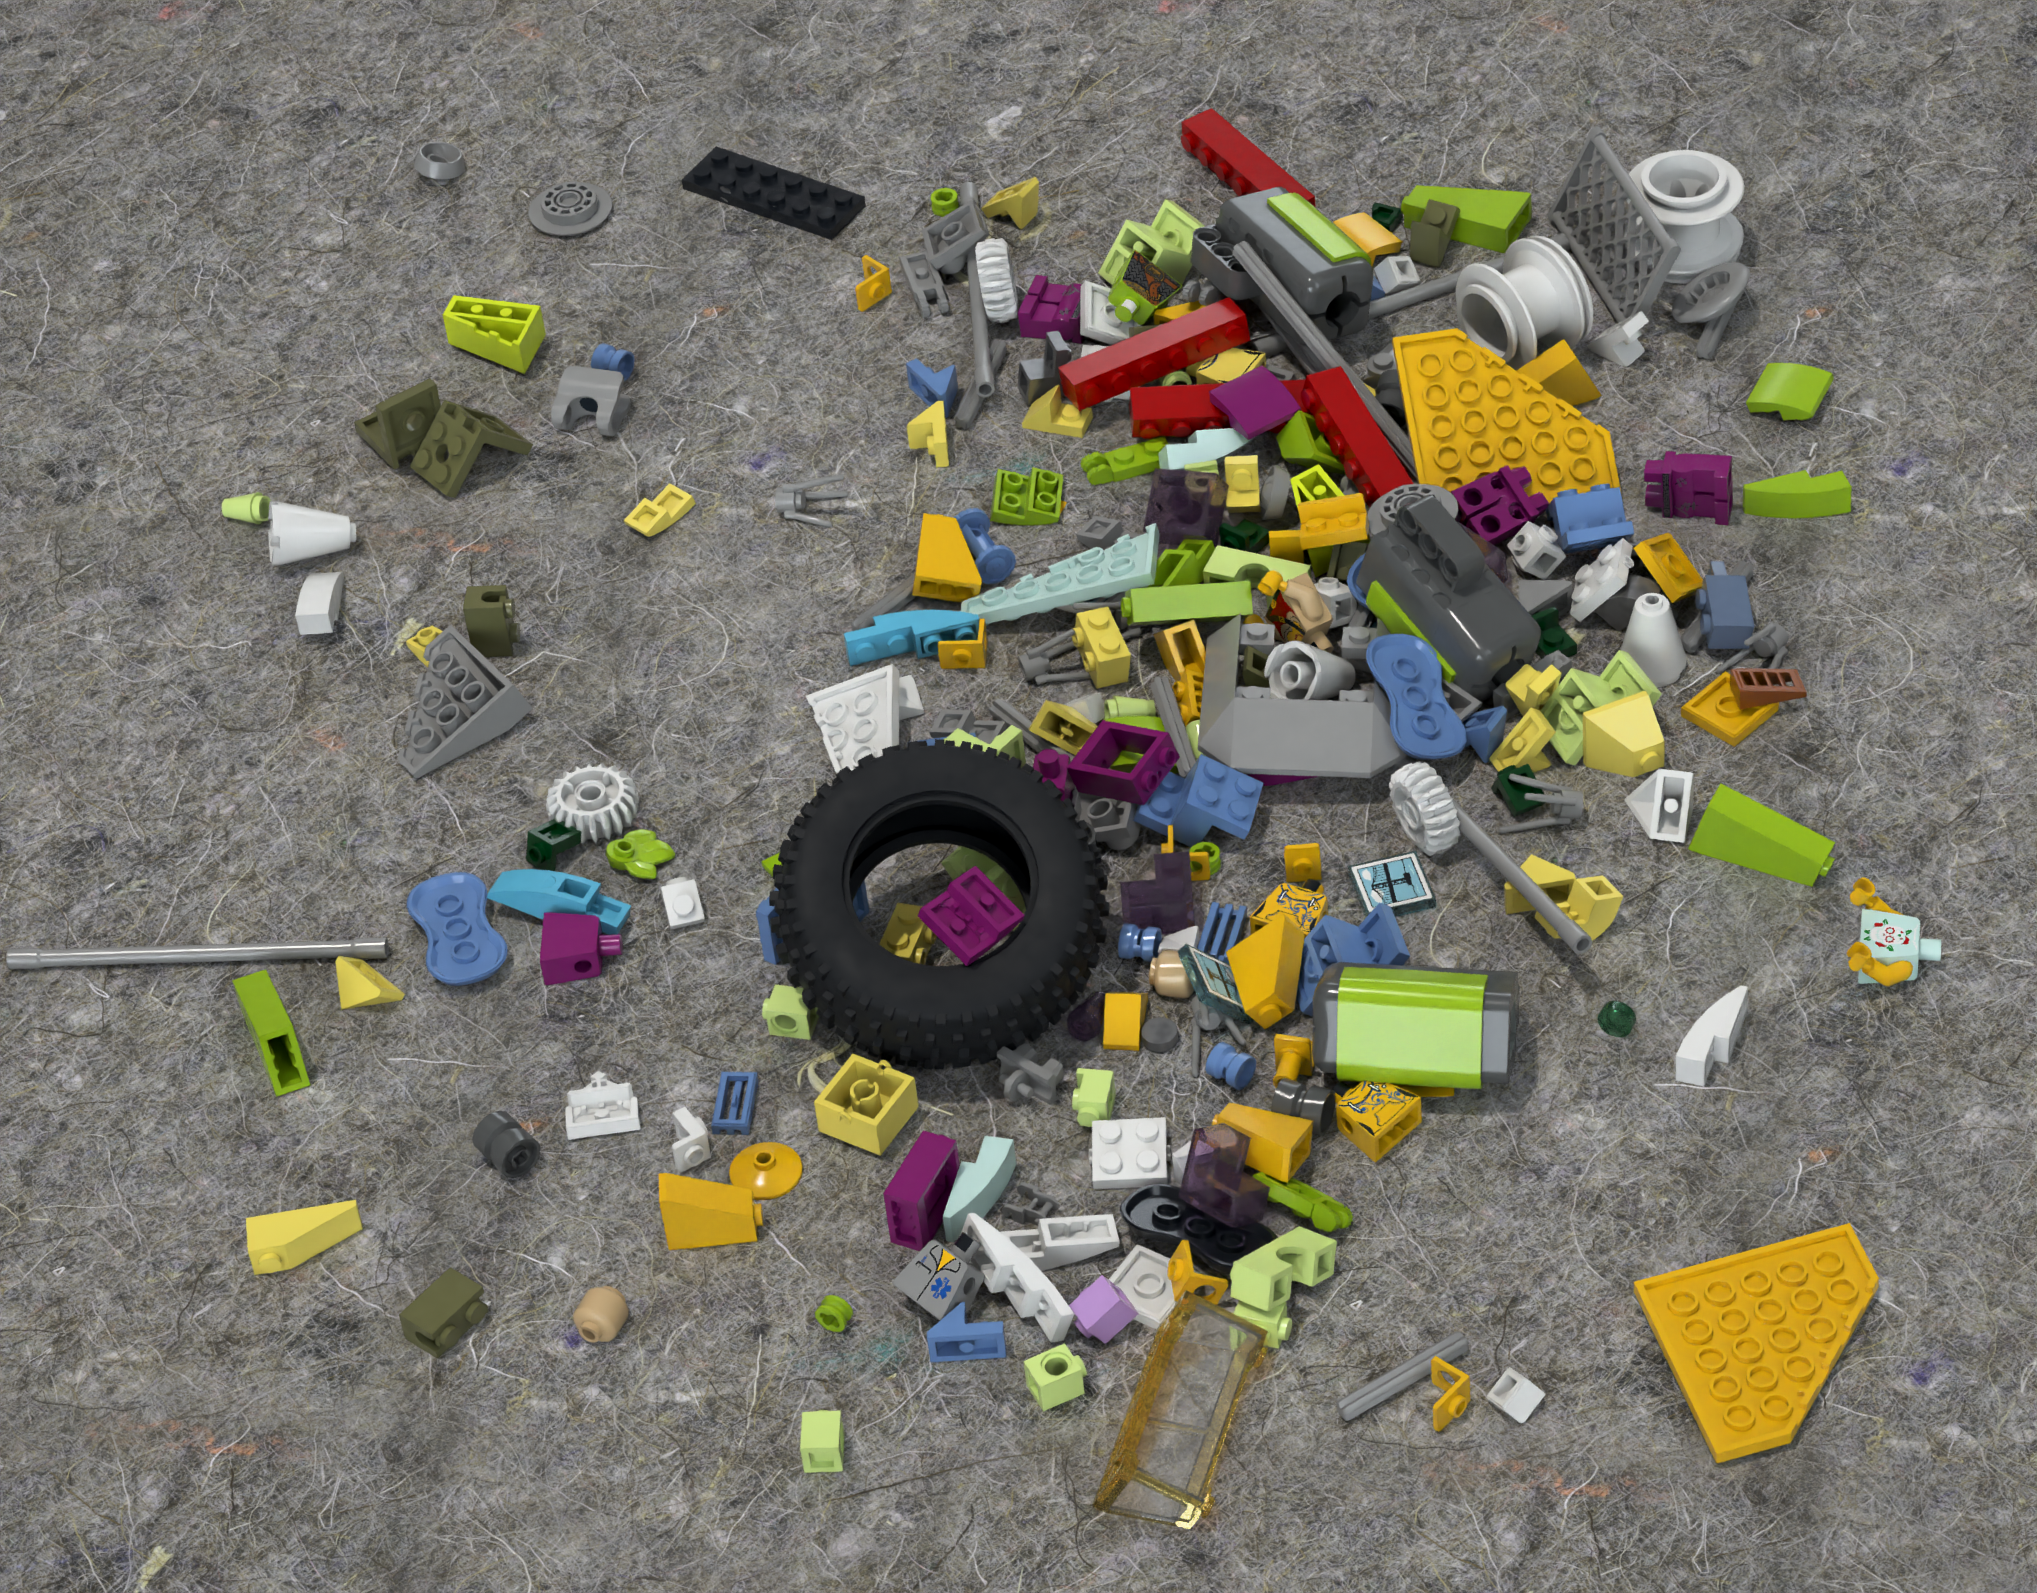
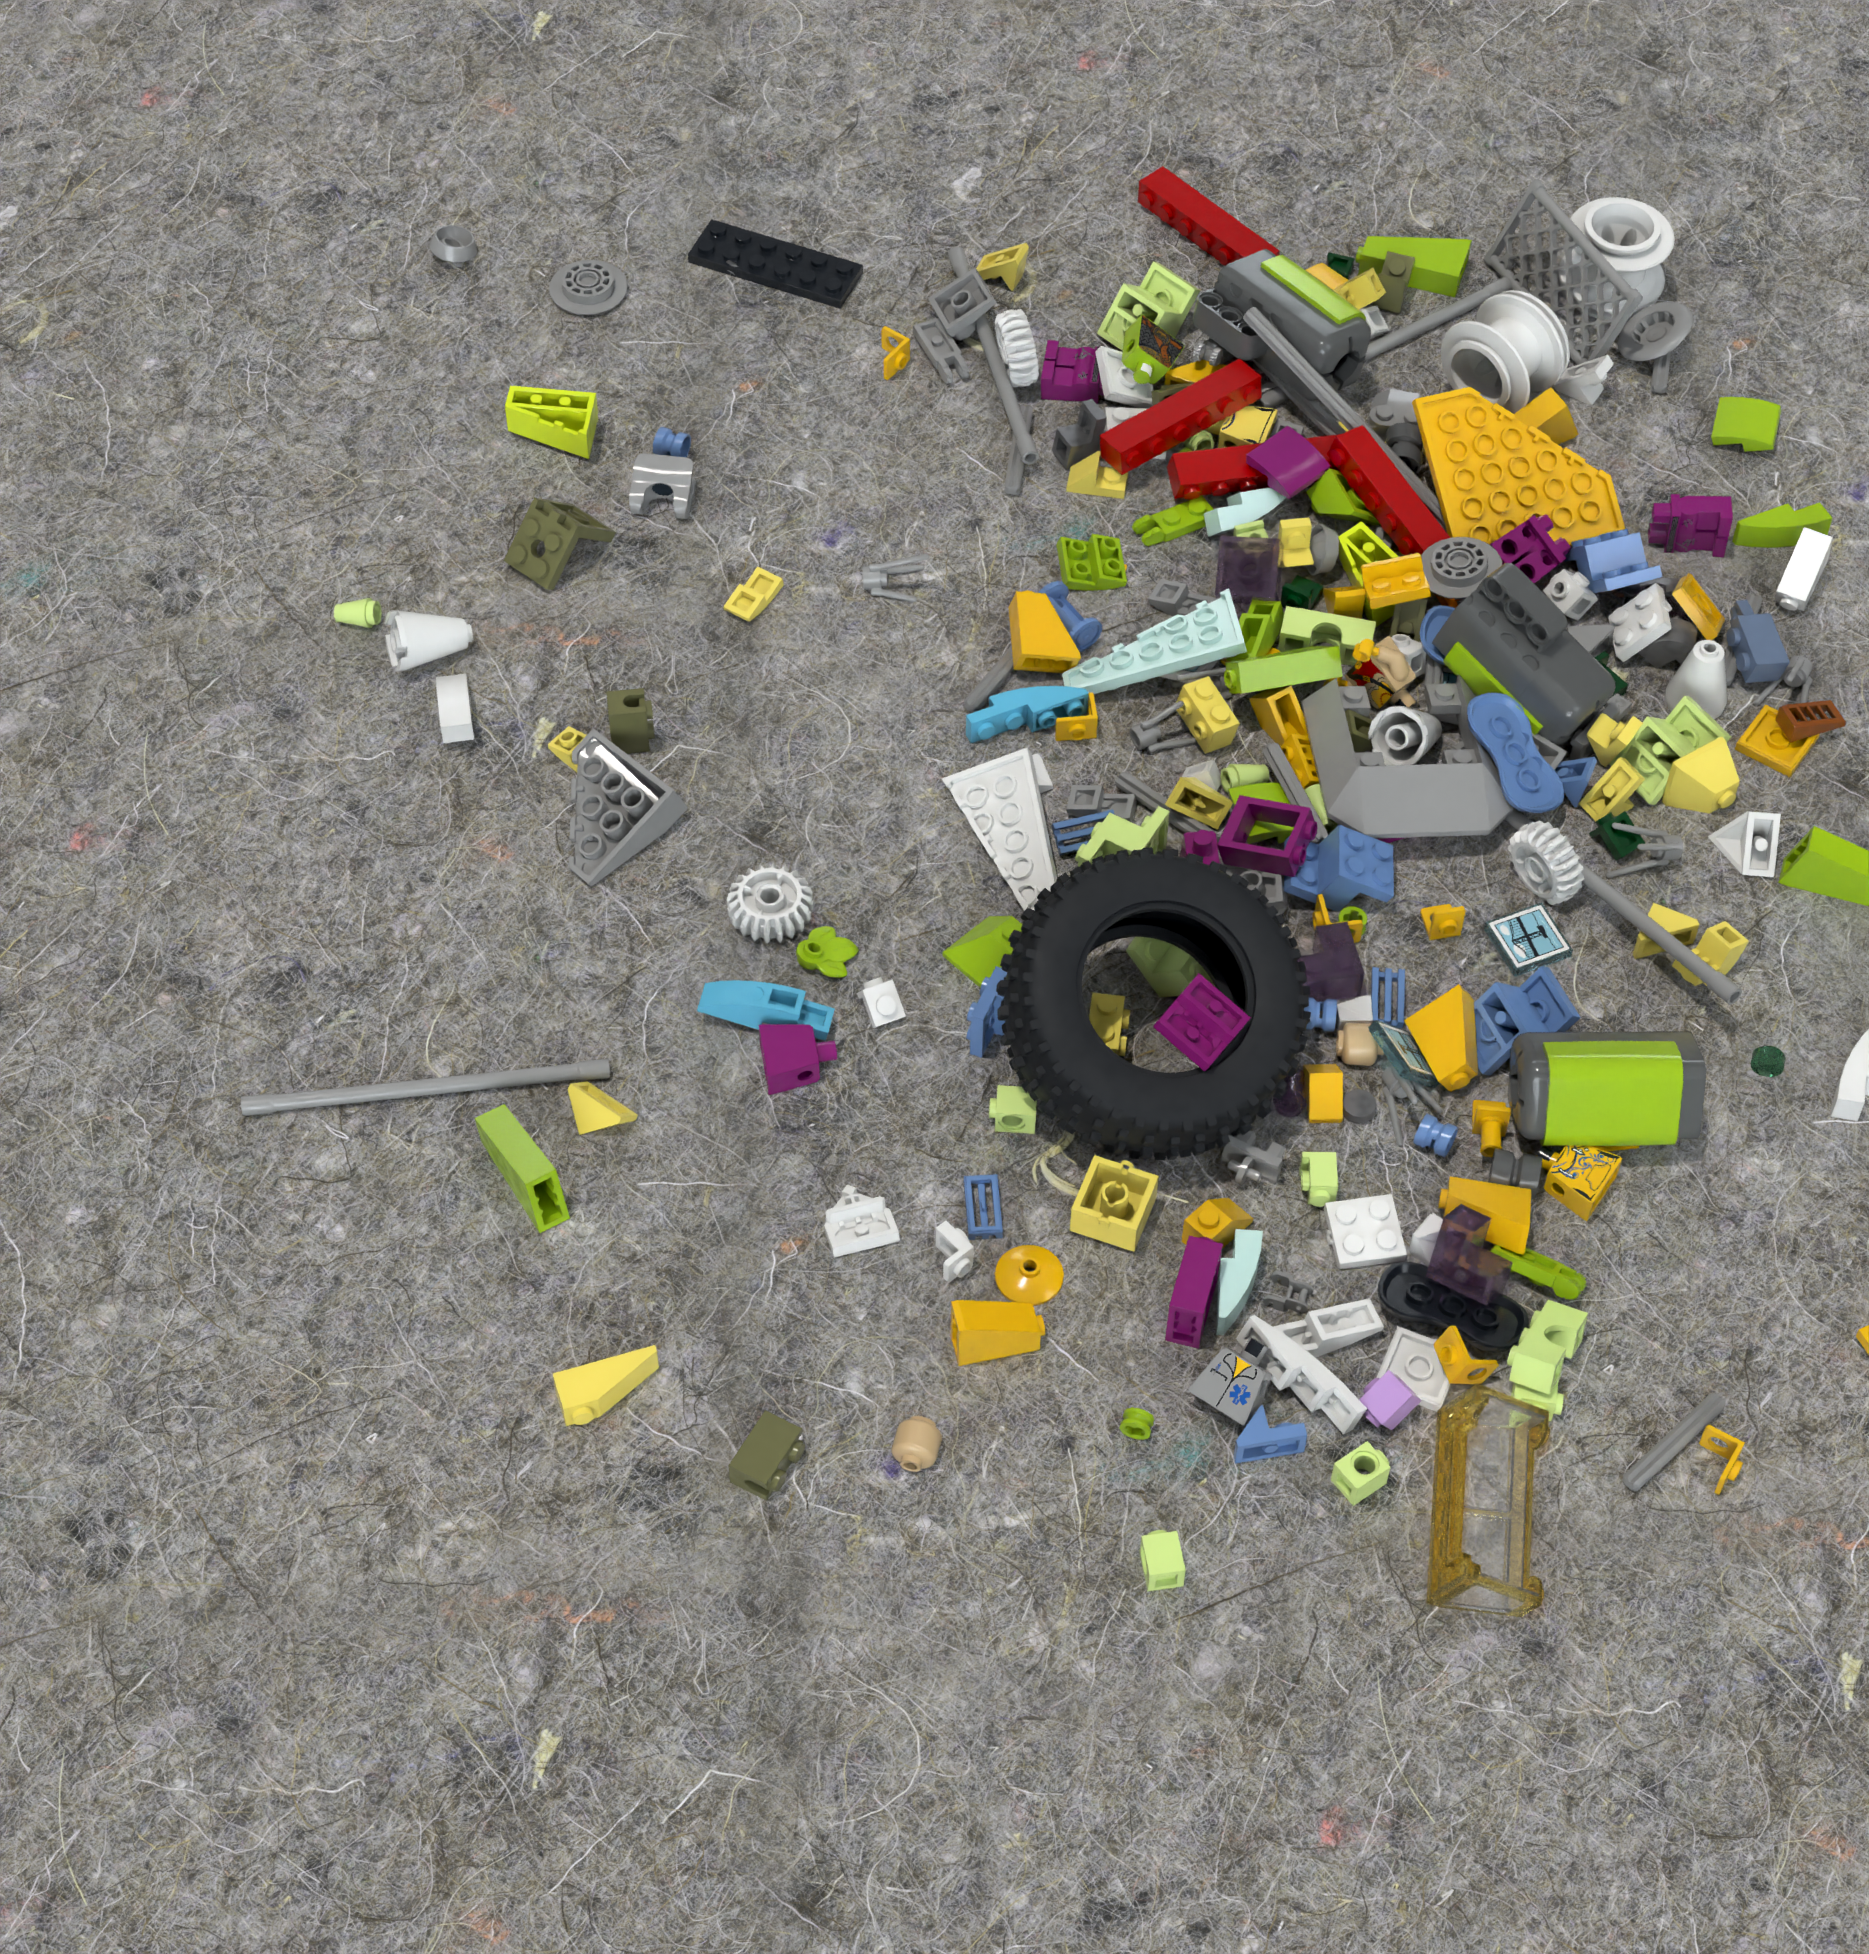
camera: 15 degrees left, 10 degrees up
olive bracket [354,378,441,469] -> none
medium blue plate [406,872,507,986] -> none
dark grey wheel [472,1111,541,1178] -> none
dark green bracket [526,819,581,871] -> none
medium blue slope [906,358,958,418] -> none
light yellow slope [907,401,949,468] -> none
lime bush [930,188,959,217] -> none
yellow torso [1250,879,1328,937] -> none
white slope [1486,1367,1545,1423] -> none
none -> yellow slope [1182,1198,1254,1249]
none -> light yellow brick [1333,268,1386,310]
none -> white slope [1775,527,1833,611]

